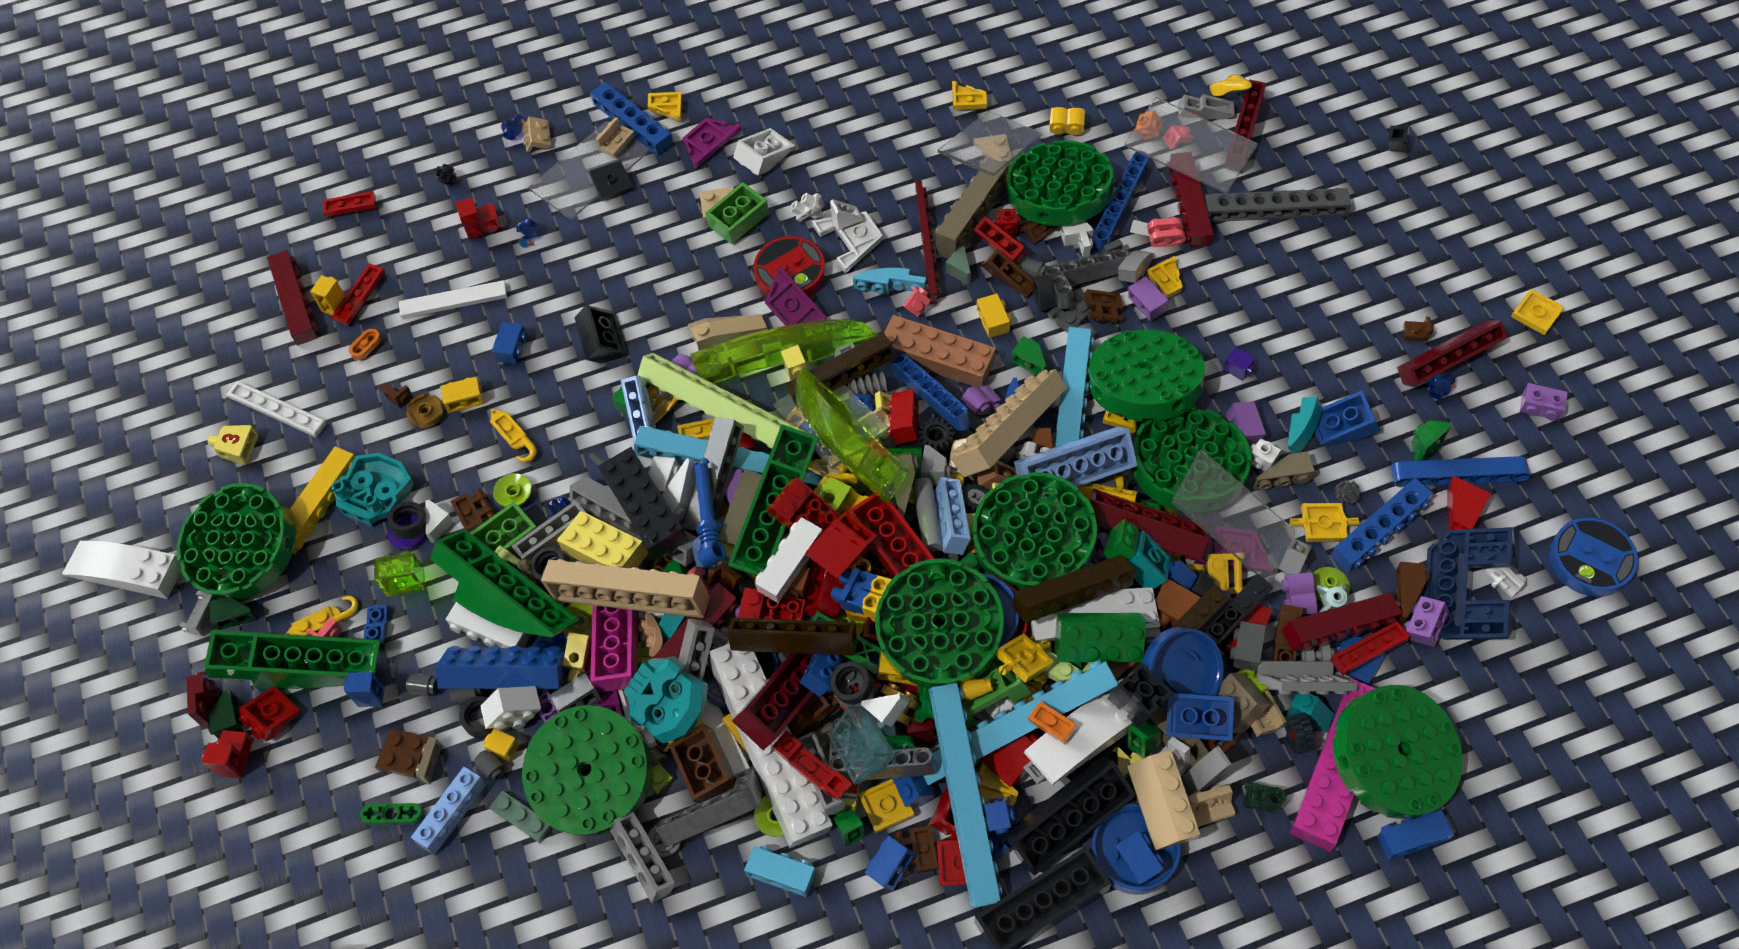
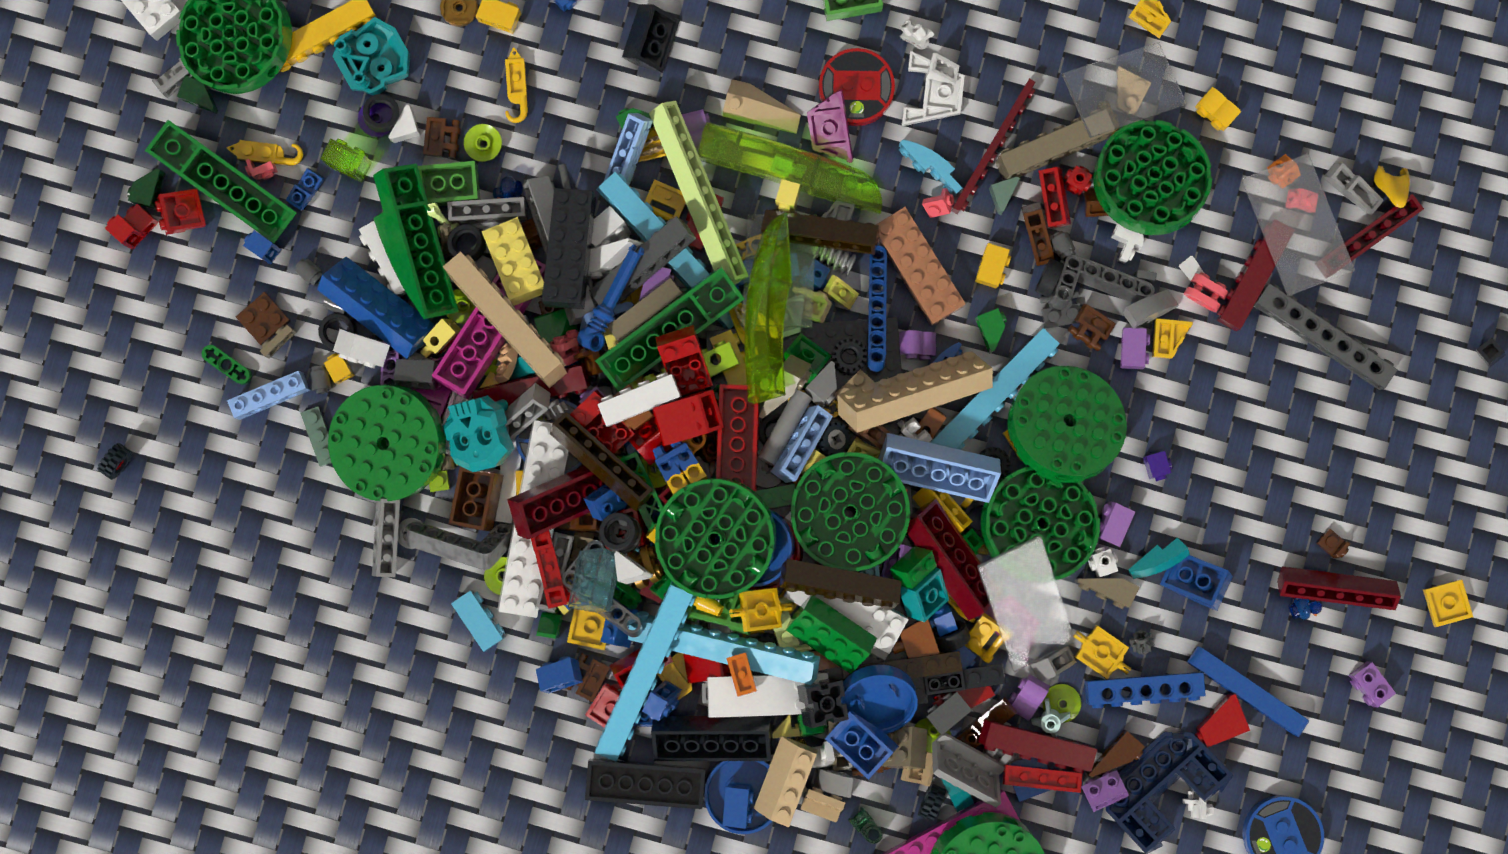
camera: 30 degrees right, 25 degrees up
dark red plate [186,672,222,729] -> none
red brick [888,389,919,444] -> none
blue beam [1093,151,1148,251] -> none
green slope [1411,420,1452,461] -> none

